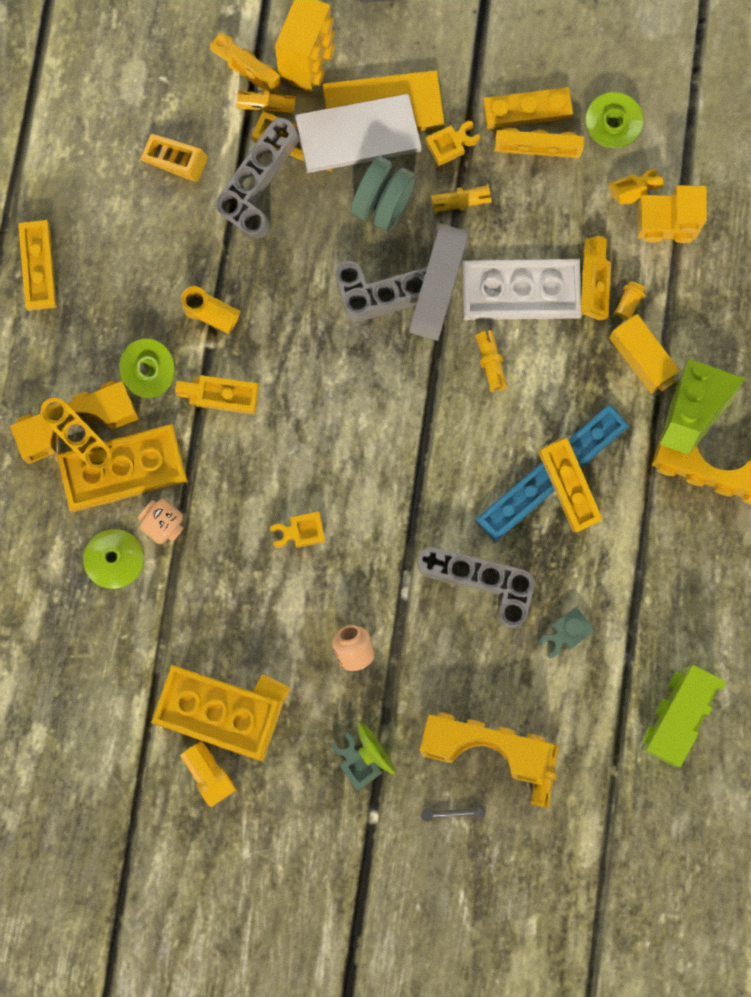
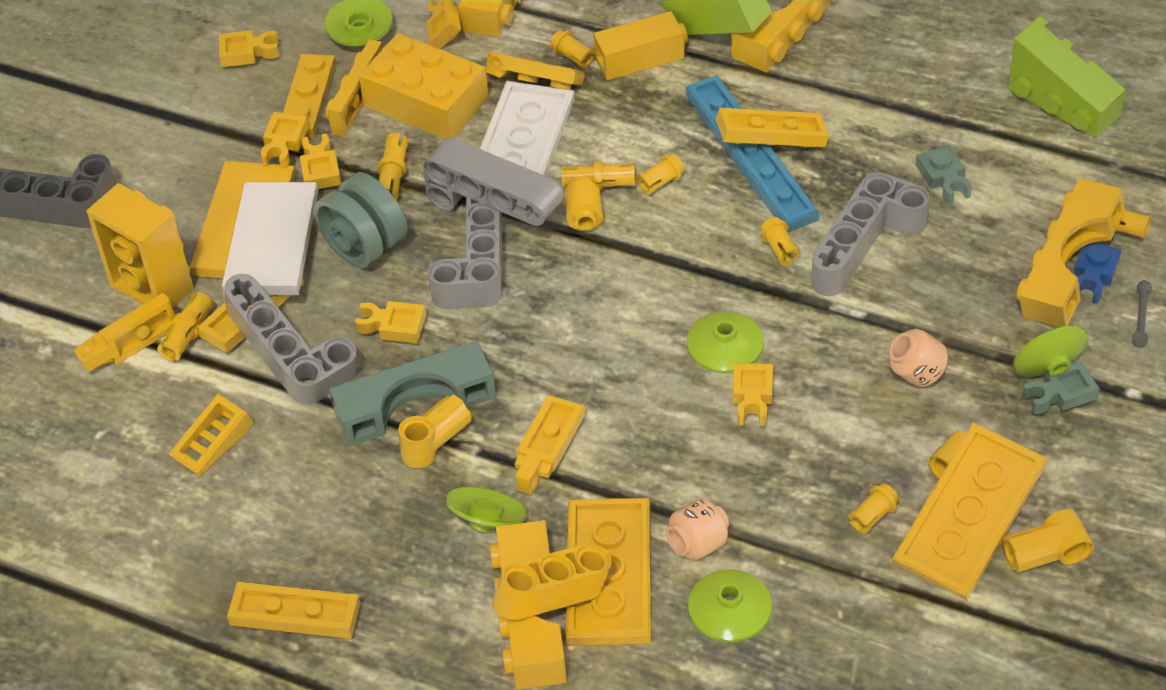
camera: 70 degrees left, 30 degrees down
none -> yellow plate [219,30,279,67]
none -> yellow plate [261,112,309,169]
none -> sand green arch [329,340,496,447]
none -> yellow plate [355,301,426,344]
none -> yellow brick [359,33,489,139]
none -> yellow brick [564,177,603,231]
none -> yellow pin [636,154,685,195]
none -> lime dish [687,311,764,373]
none -> yellow pin [760,217,801,266]
none -> yellow pin [848,483,899,534]
none -> blue plate [1073,243,1122,304]

